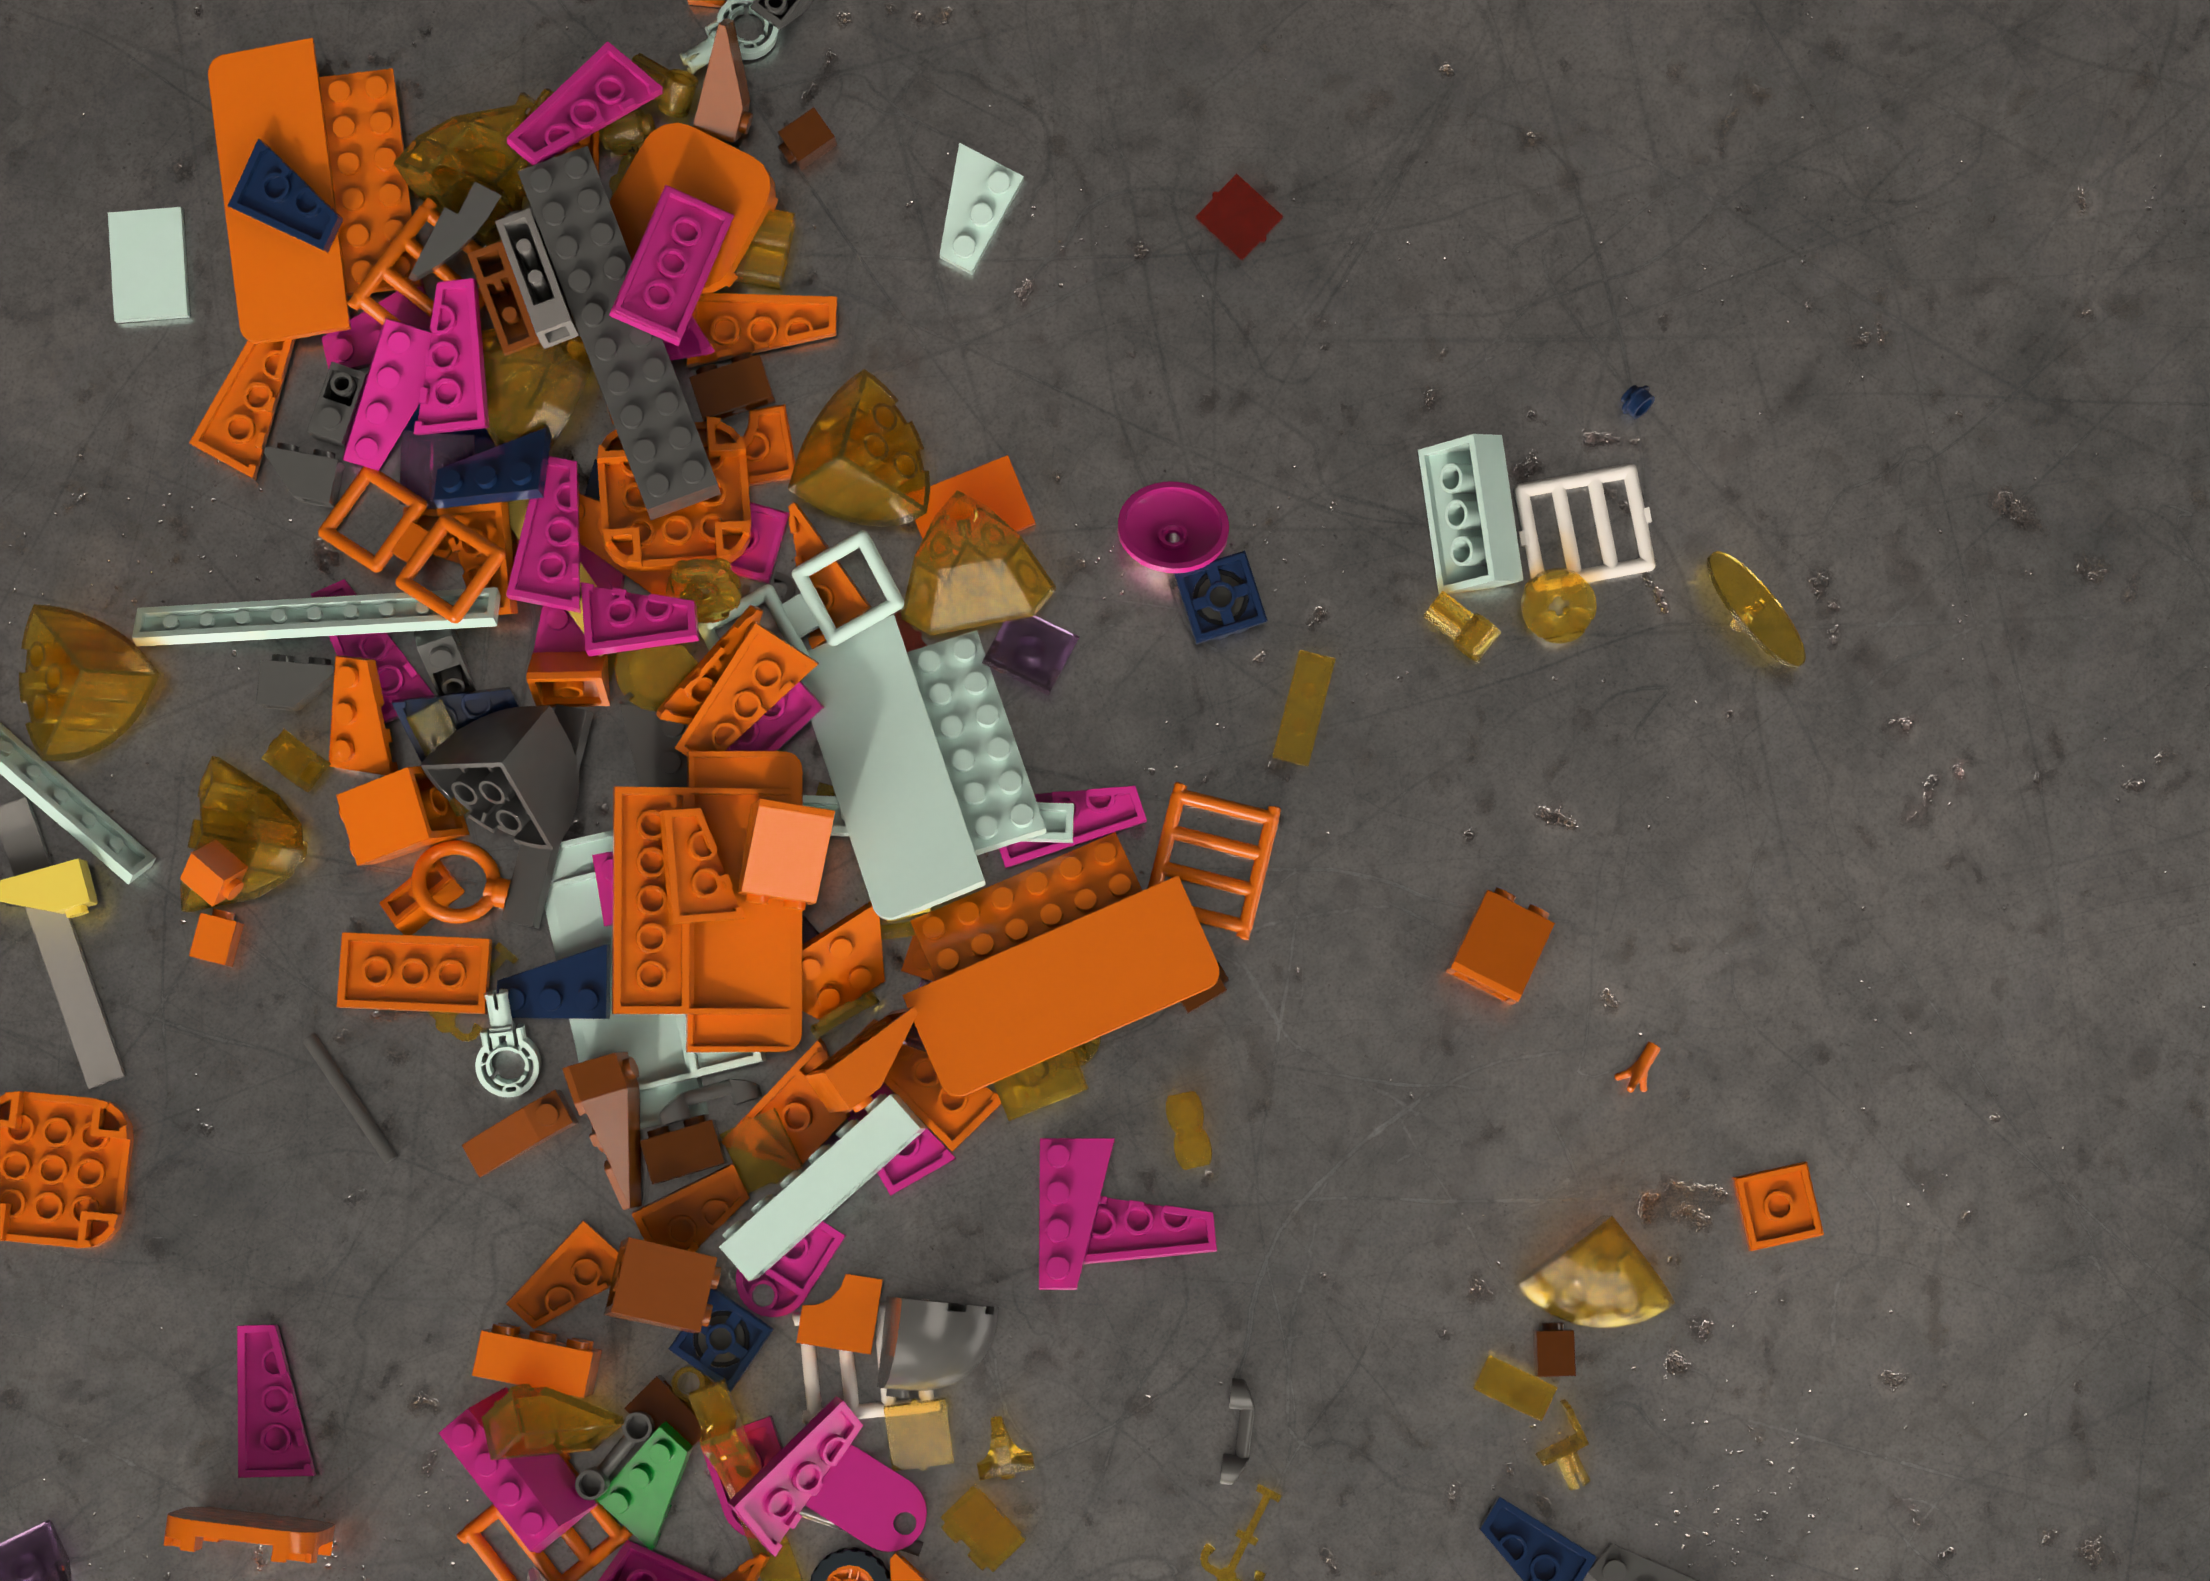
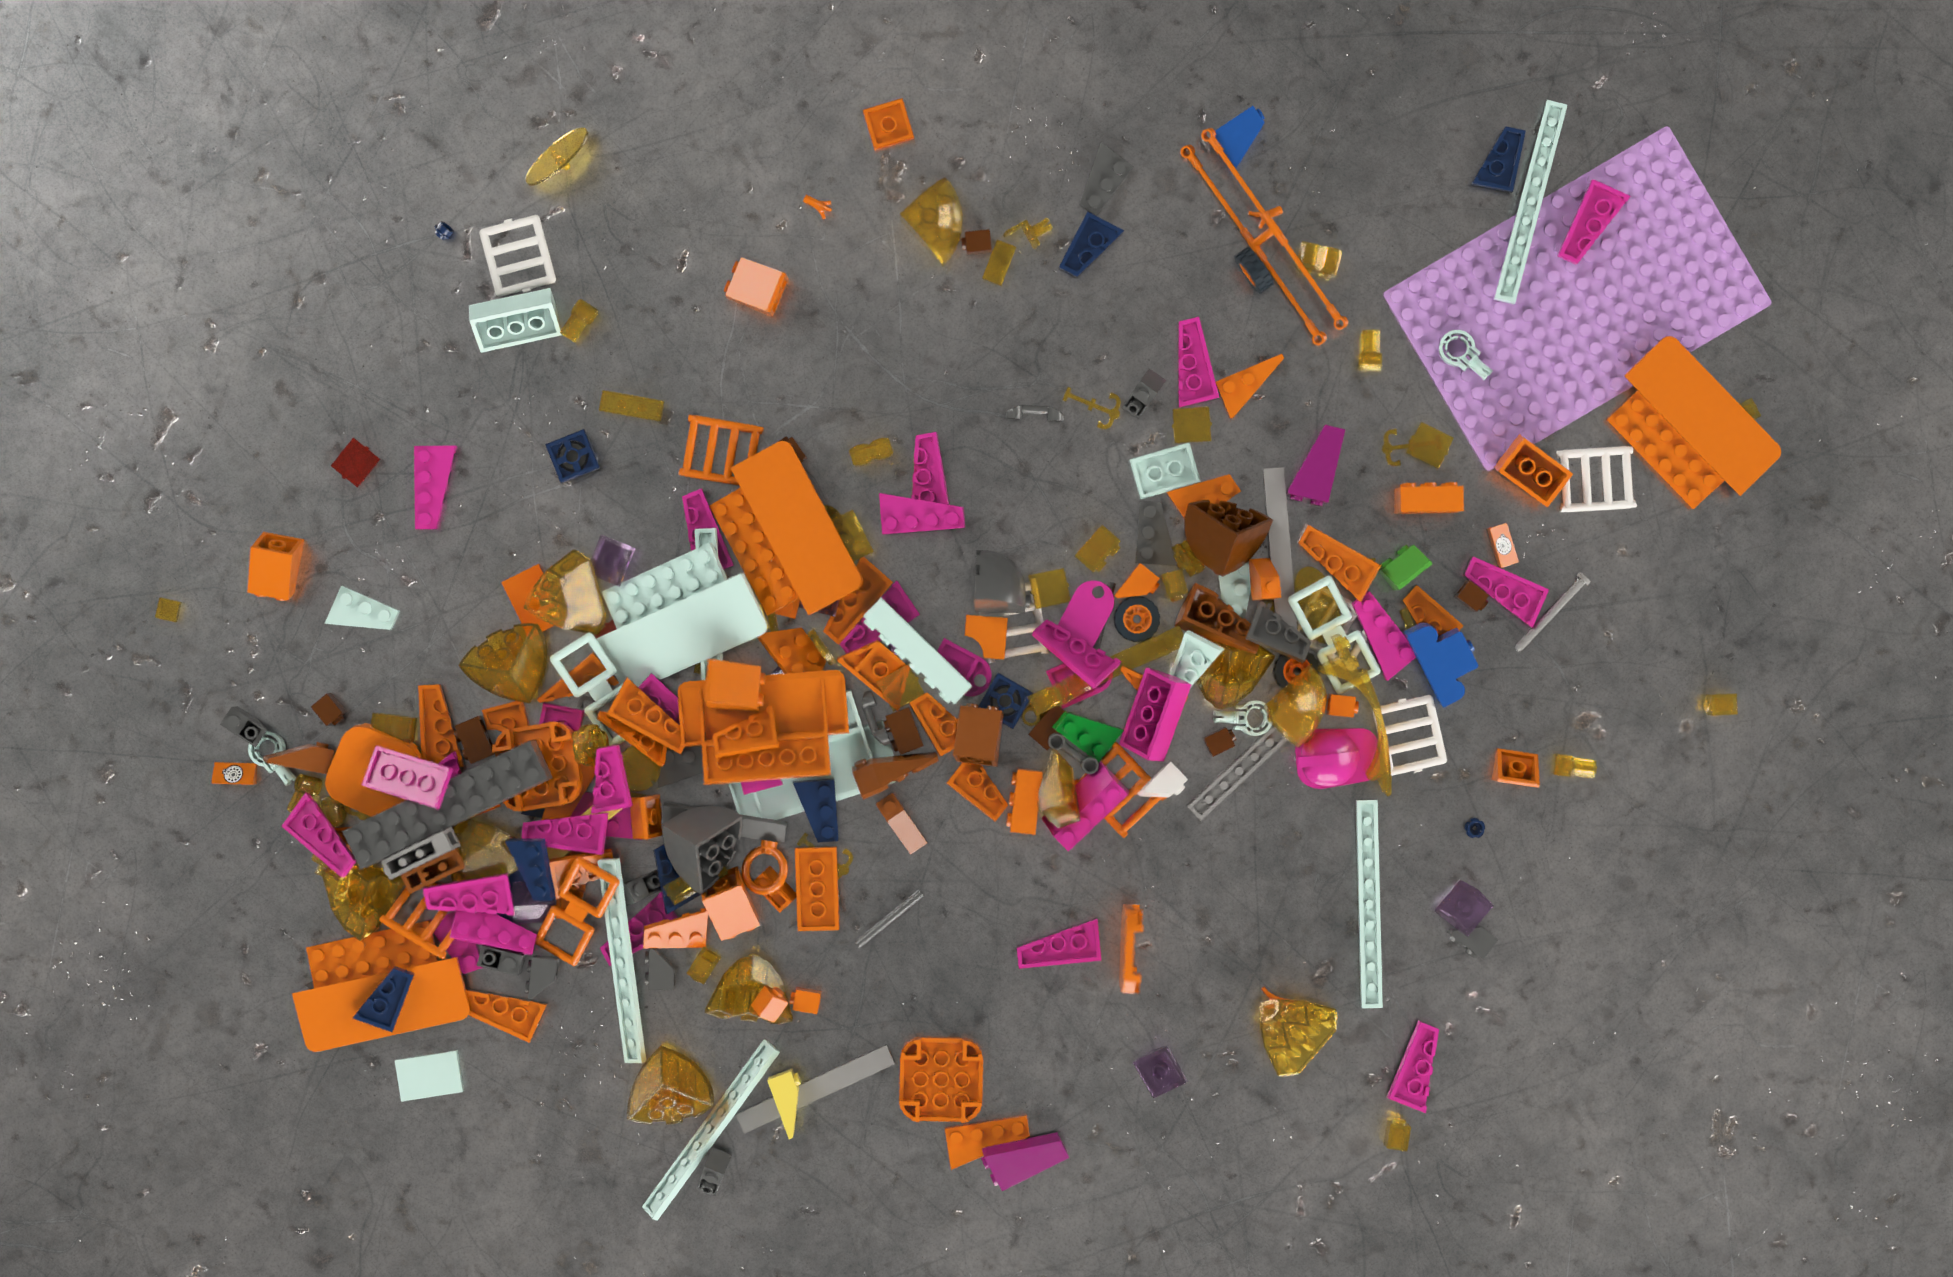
camera: 100 degrees left, 5 degrees up
dark grey slope [409,182,501,281] -> none
light aqua pin [475,989,541,1097] -> none
orange slope [804,1007,918,1114] -> none
clear yellow piece [977,1416,1035,1481] -> none
dark pink dish [1118,481,1229,573] -> none
clear yellow plate [1521,568,1597,644] -> none
none -> orange slope [247,532,304,601]
none -> dark pink wing [414,446,457,529]

